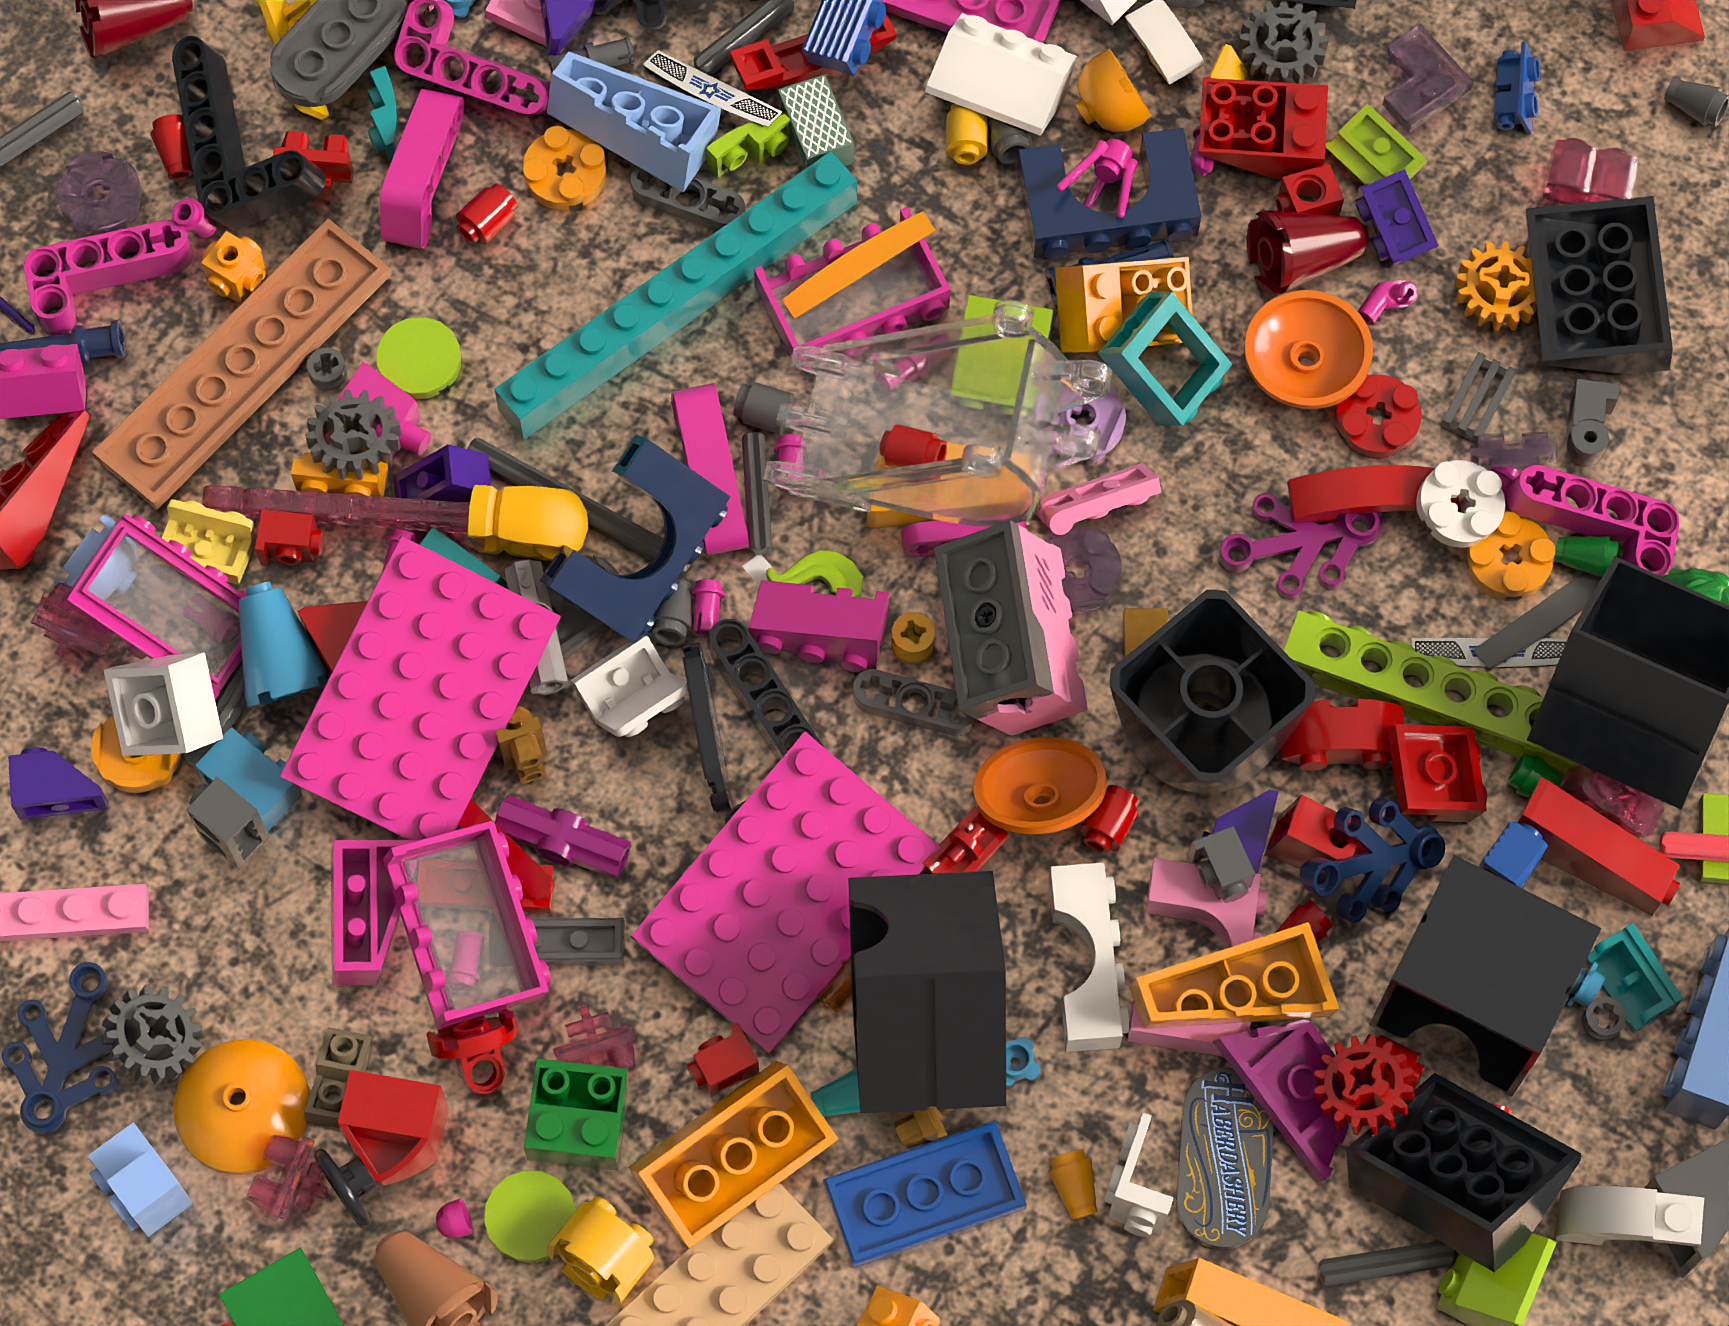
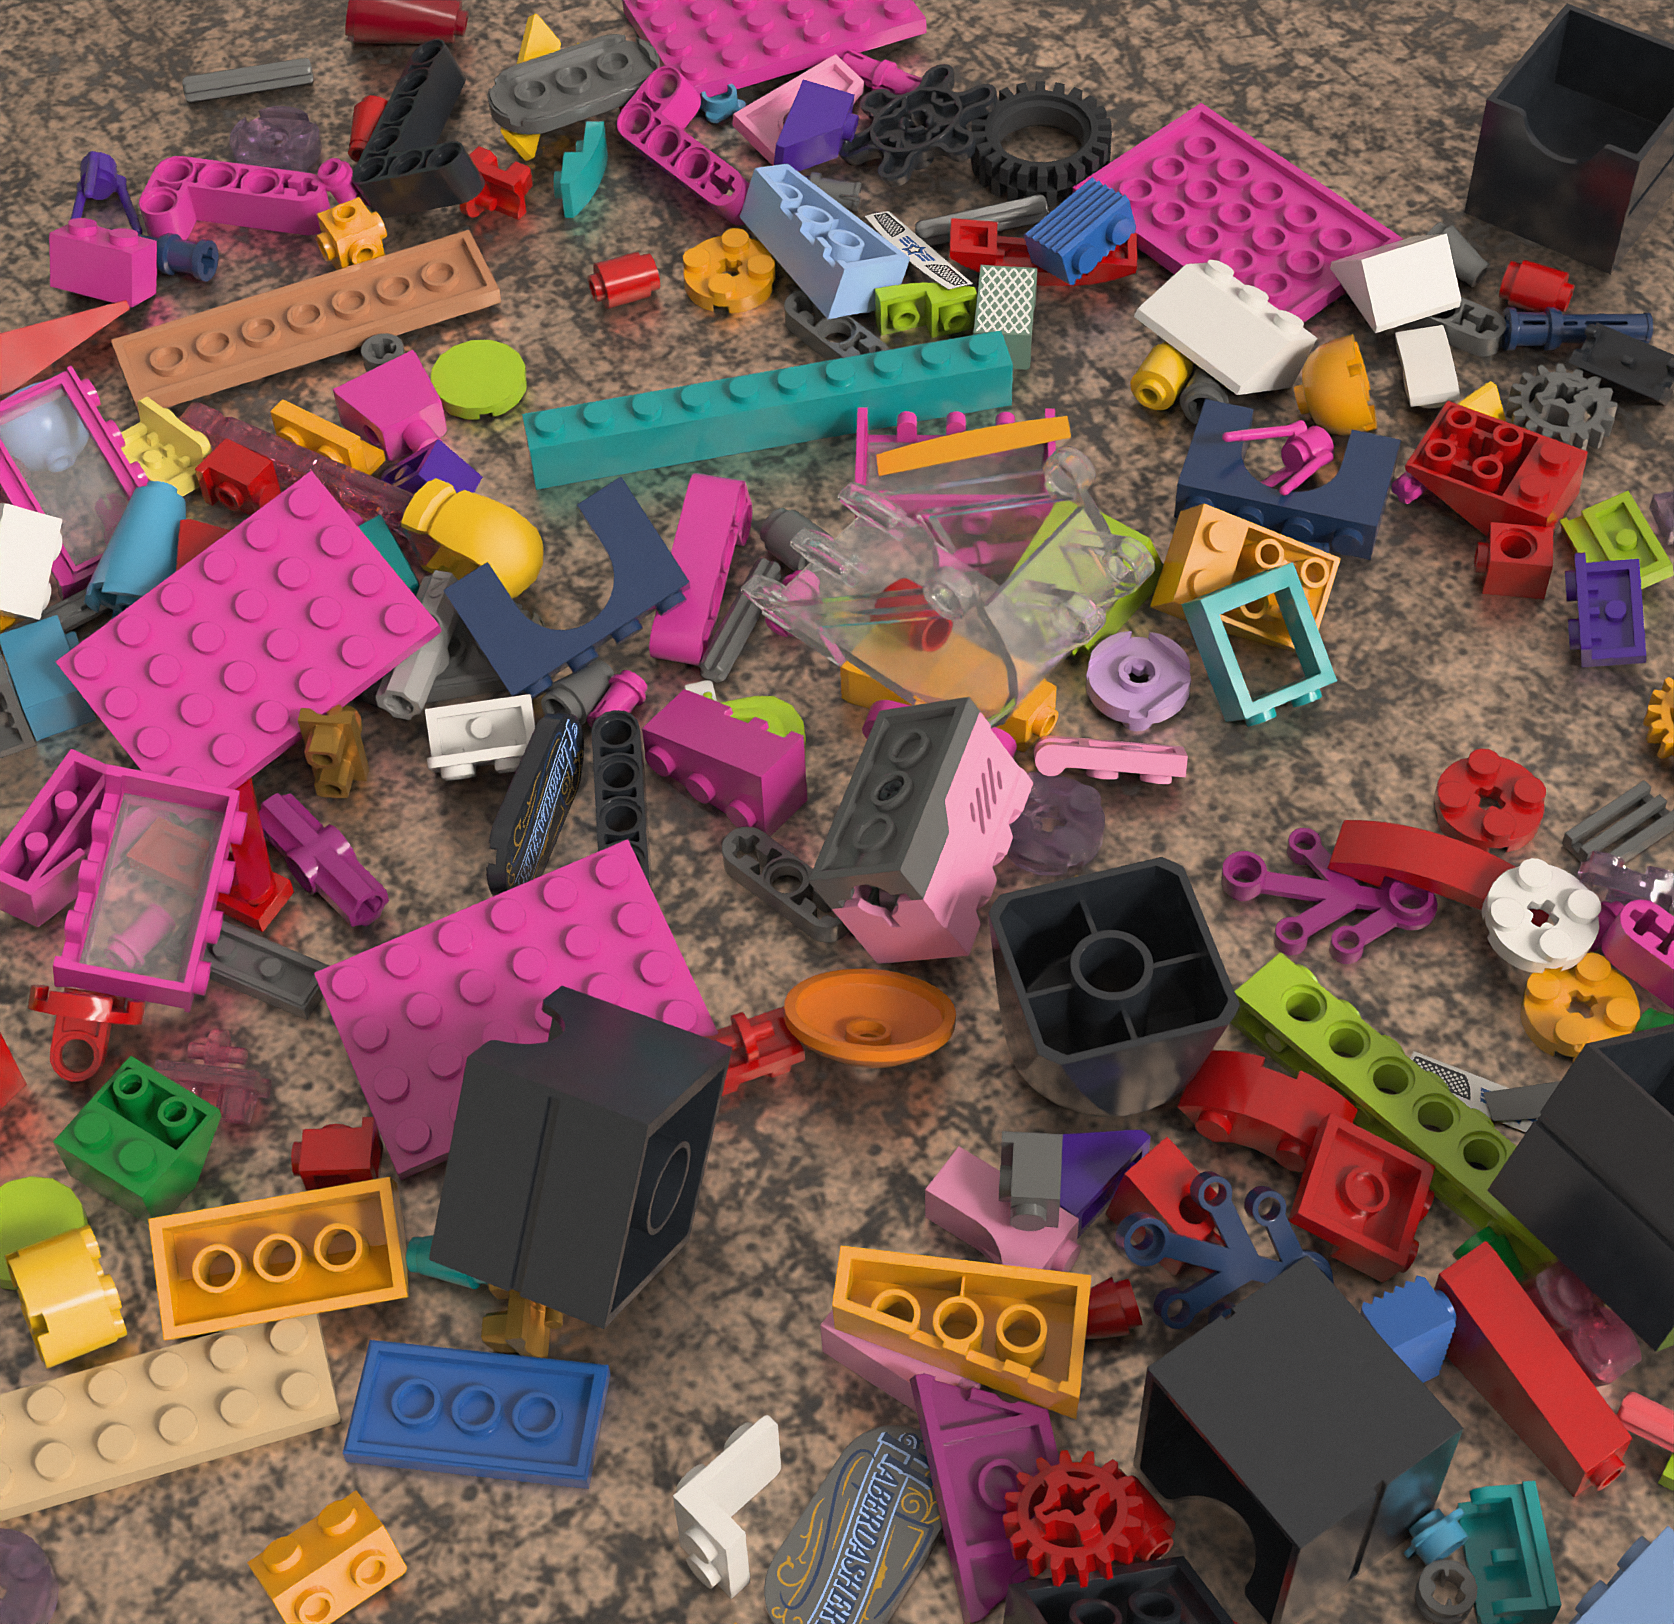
camera: 30 degrees right, 15 degrees down
dark grey gear [305,390,402,480] -> none
dark pink beam [380,89,464,249] -> none
dark grey axle [467,438,691,576] -> none
yellow wheel [891,612,935,665] -> none
dark azure plate [1006,1037,1040,1087] -> none
light orange cone [1047,1148,1098,1220] -> none
white arch [1048,863,1129,1052] -> none
red brick [1080,785,1139,854] -> none
orange dish [1244,290,1373,409] -> none
dark red cone [1246,210,1369,296] -> none
dark pink arm [1357,280,1418,325] -> none

